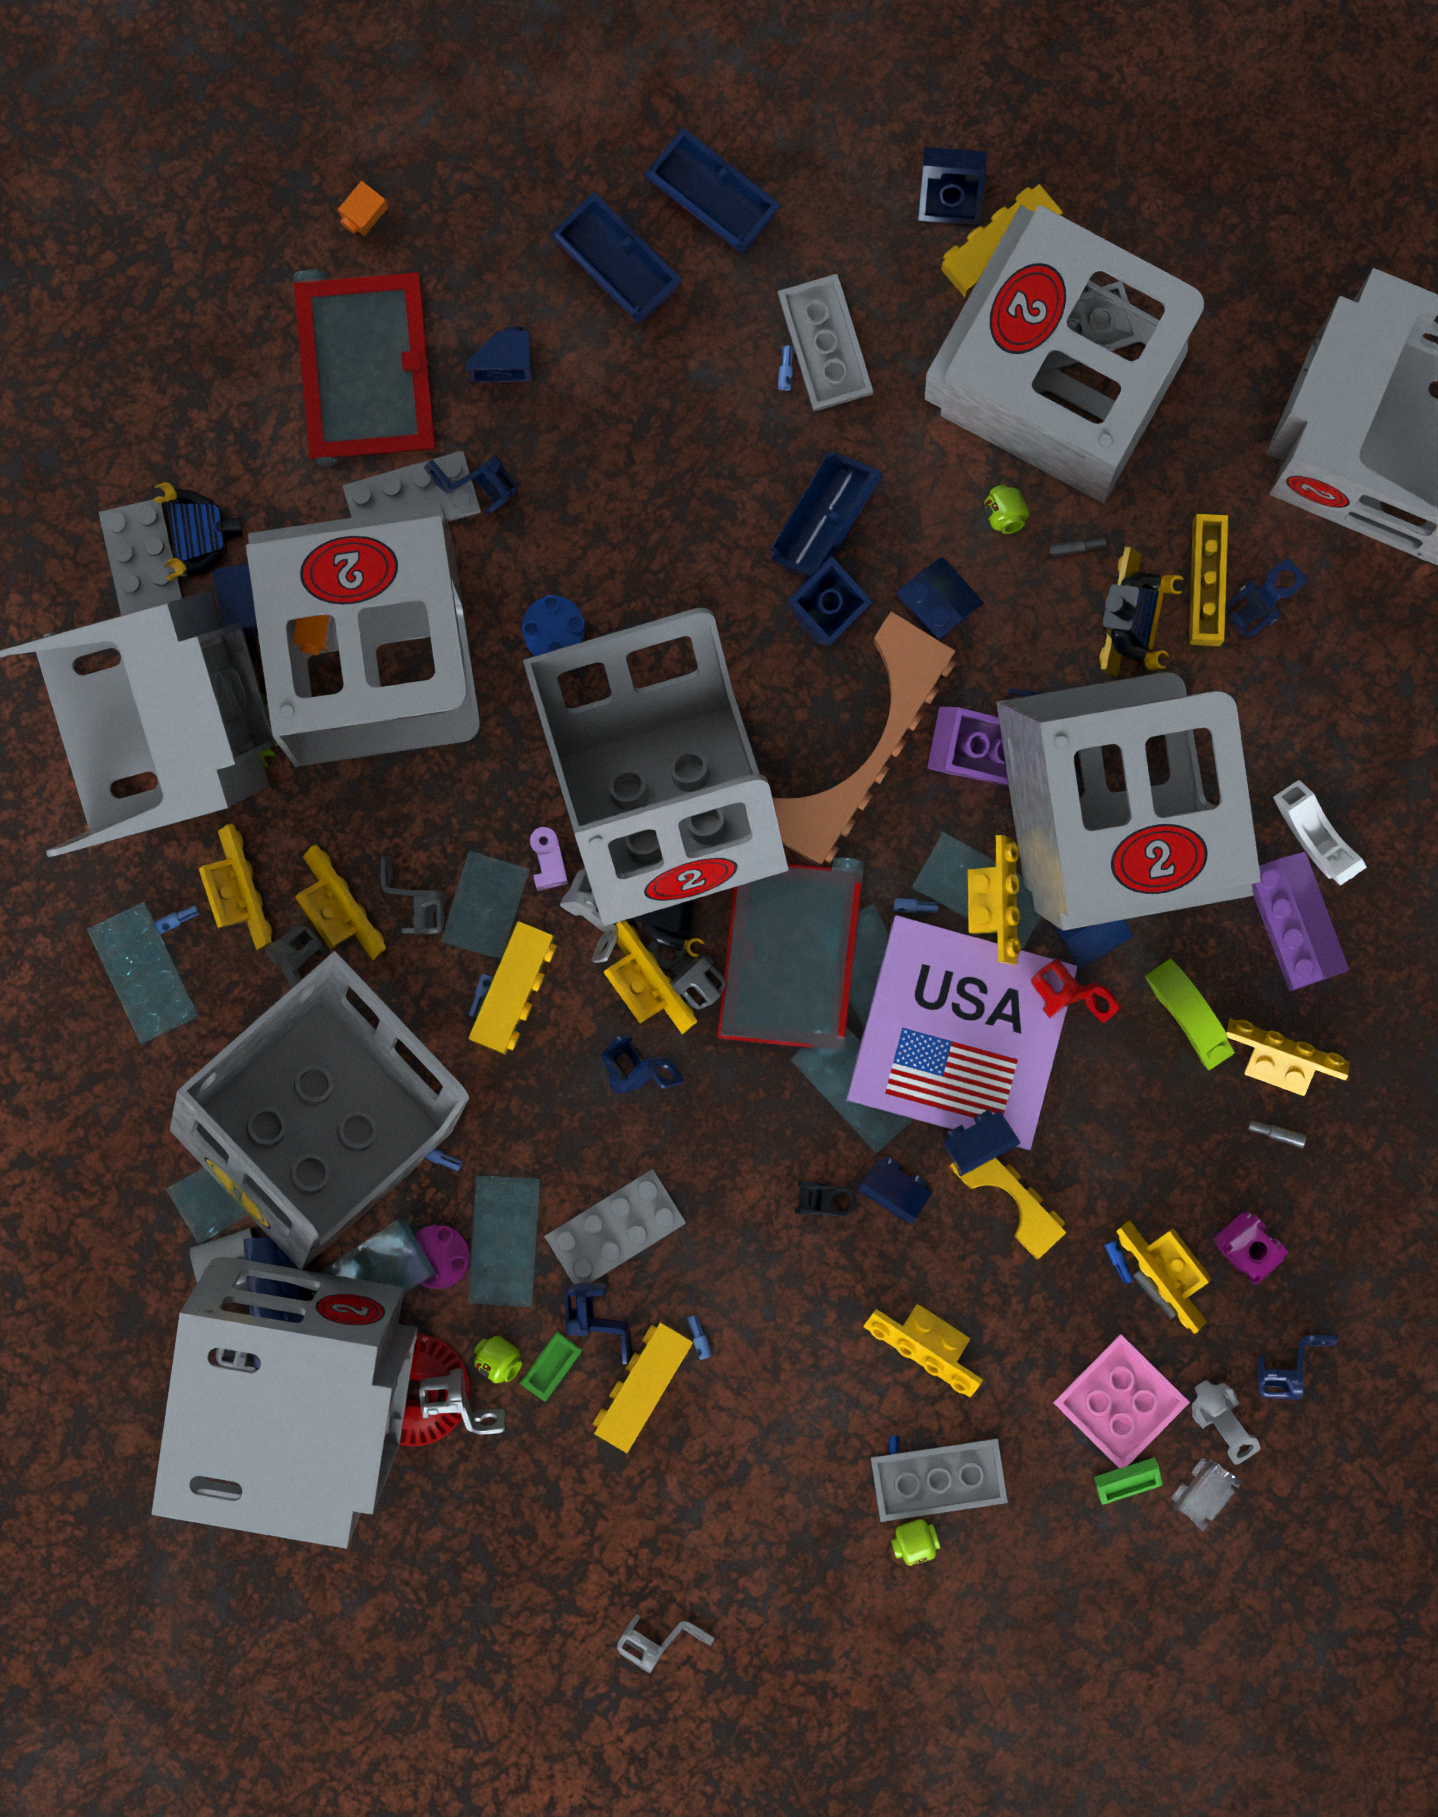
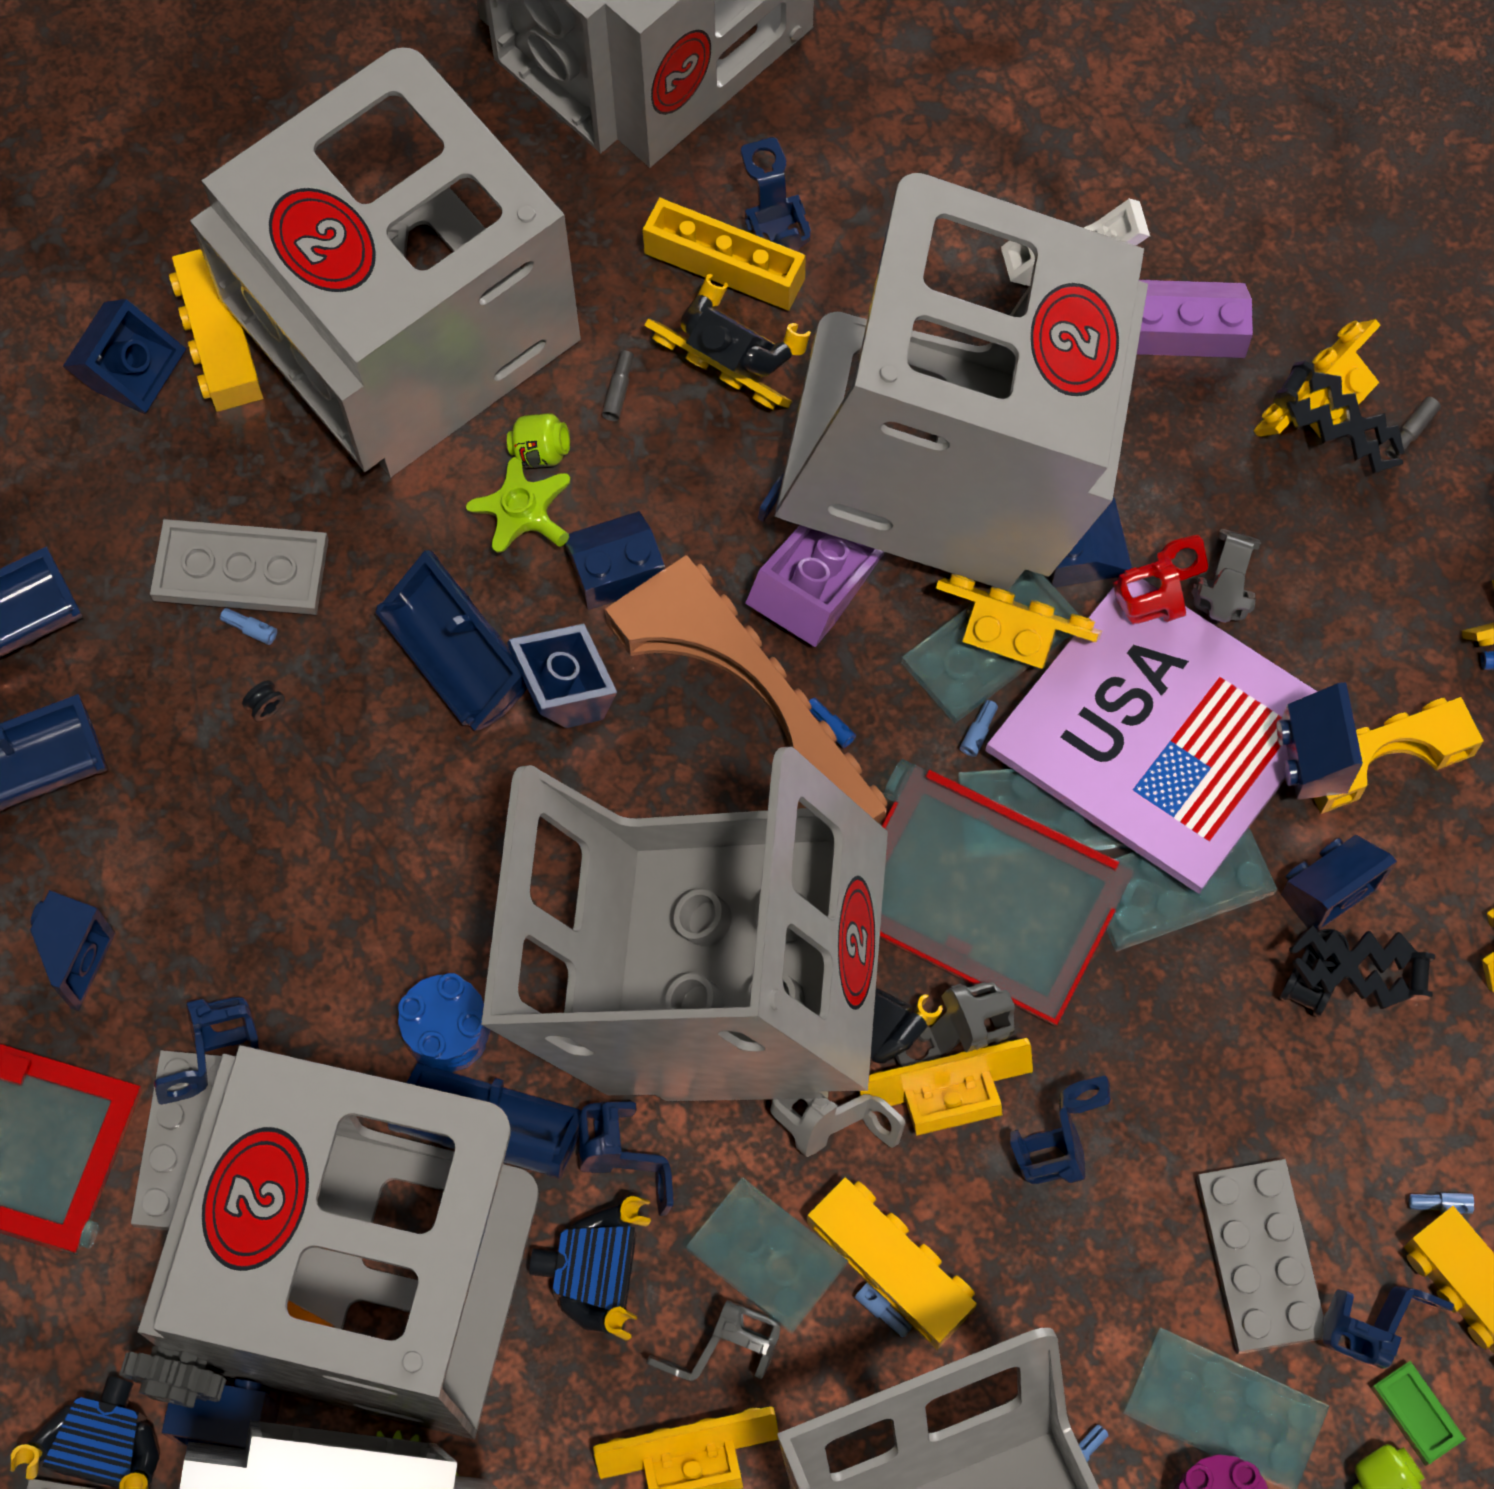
camera: 70 degrees left, 15 degrees down
lavender leg [530,827,568,891] -> none
lime arch [1145,958,1235,1071] -> none
none -> dark grey gear [119,1346,226,1408]
none -> black bush [242,680,285,722]
none -> dark blue container [388,1063,582,1179]
none -> lime animal [466,457,570,553]
none -> torso [529,1196,651,1341]
none -> dark blue piece [579,1102,674,1216]
none -> blue pin [809,698,856,748]
none -> dark grey piece [1192,529,1261,623]
none -> black piece [1273,360,1405,474]
none -> black piece [1289,925,1435,1009]

